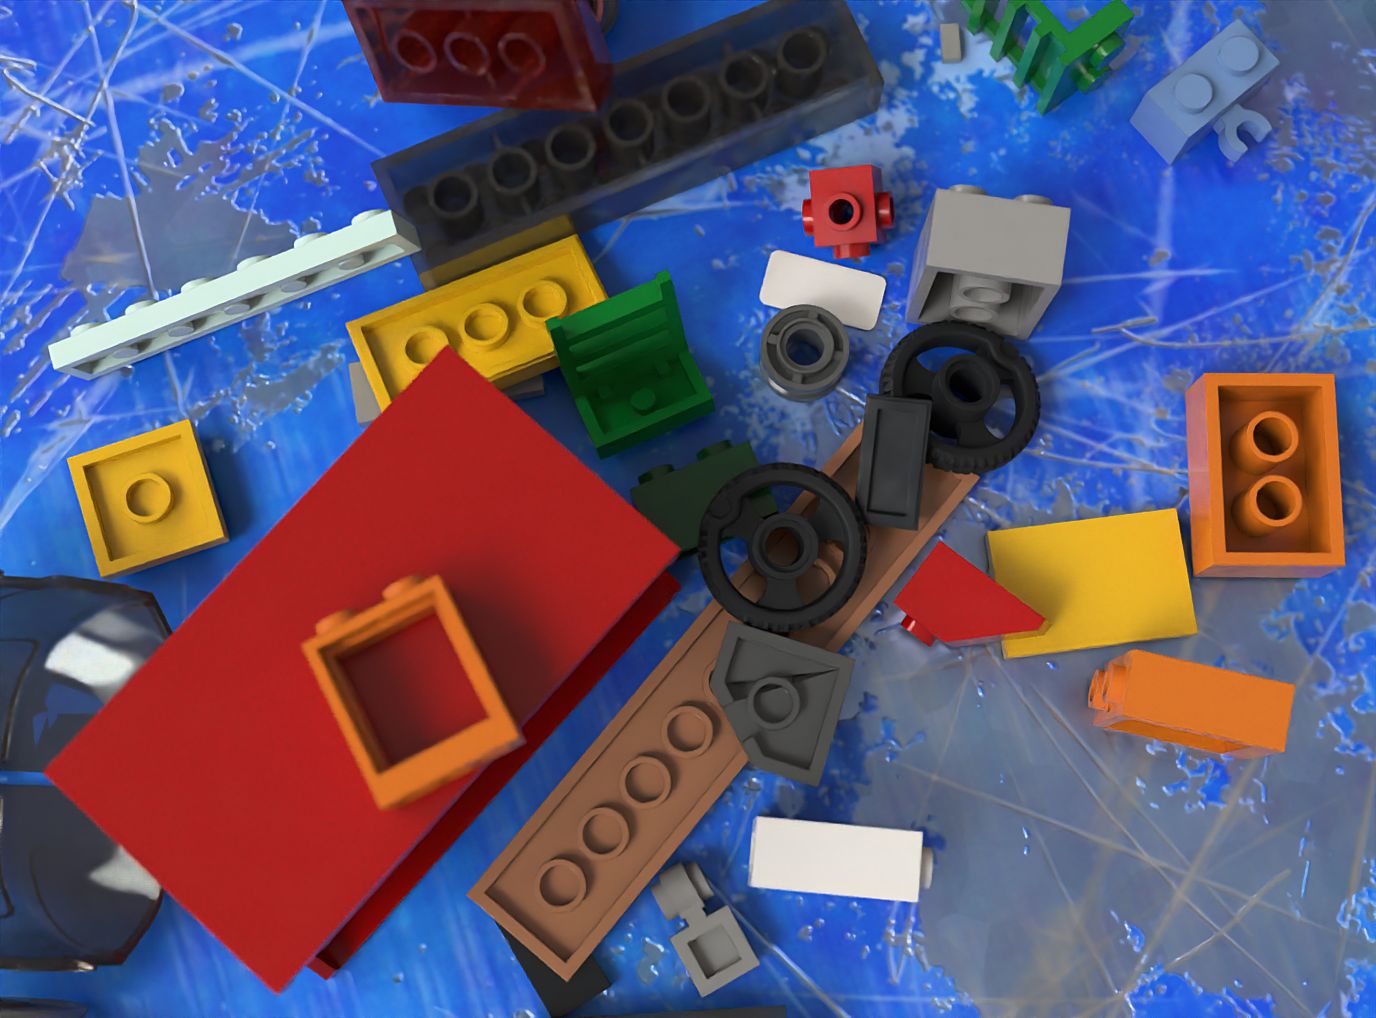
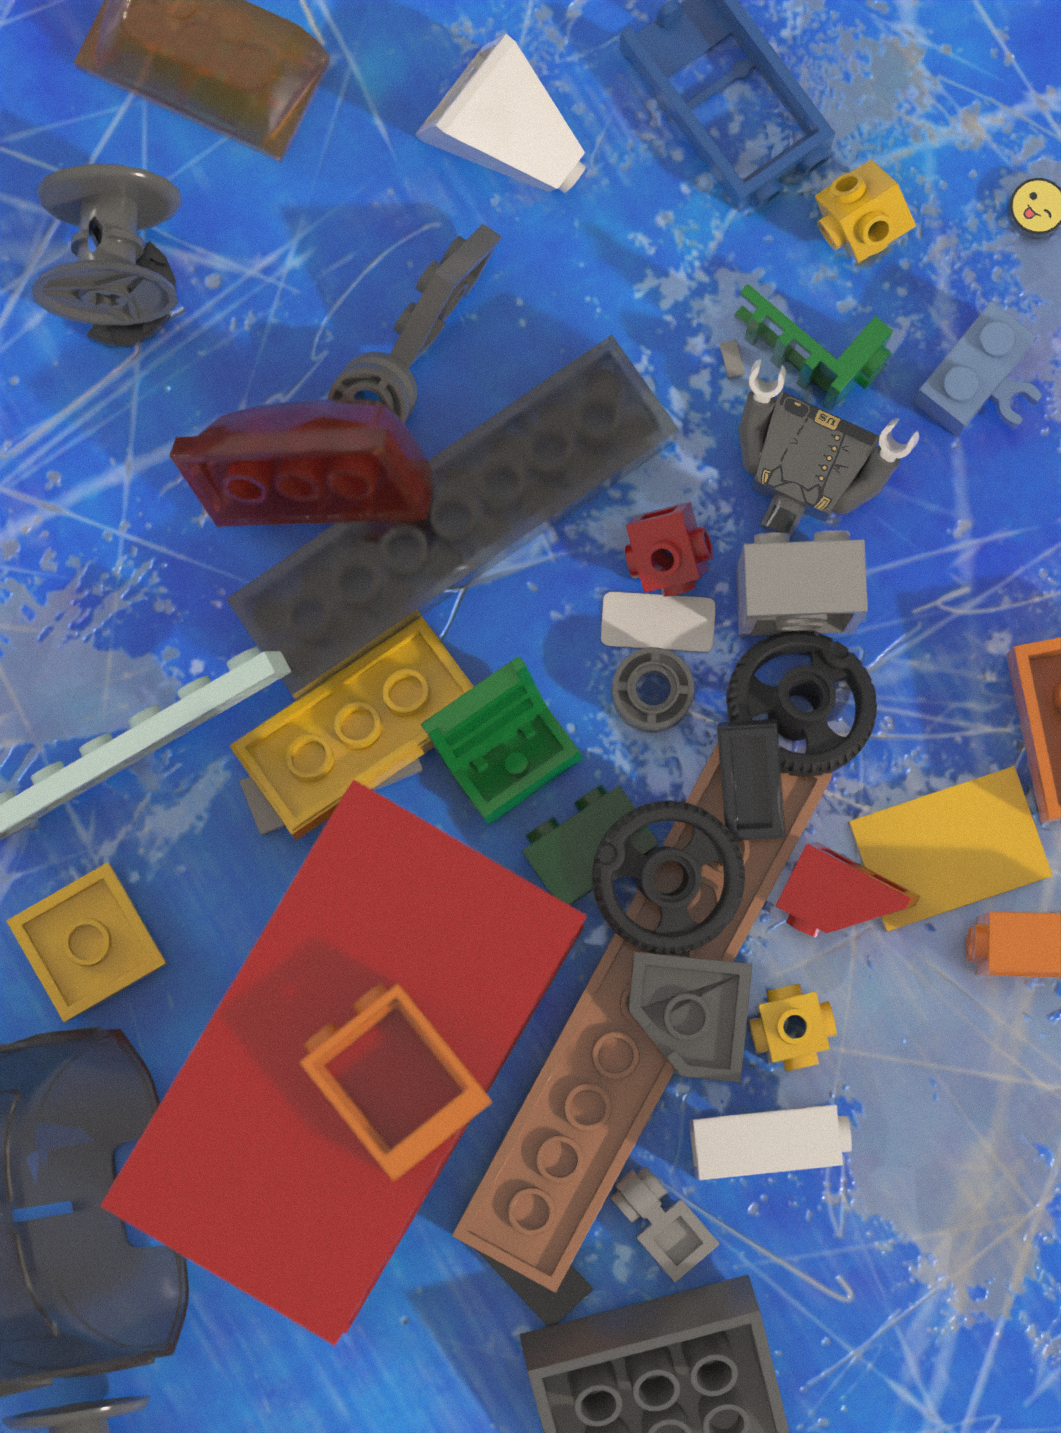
camera: 10 degrees left, 5 degrees up
none -> dark grey torso [738,359,919,540]
none -> yellow brick [748,983,837,1072]

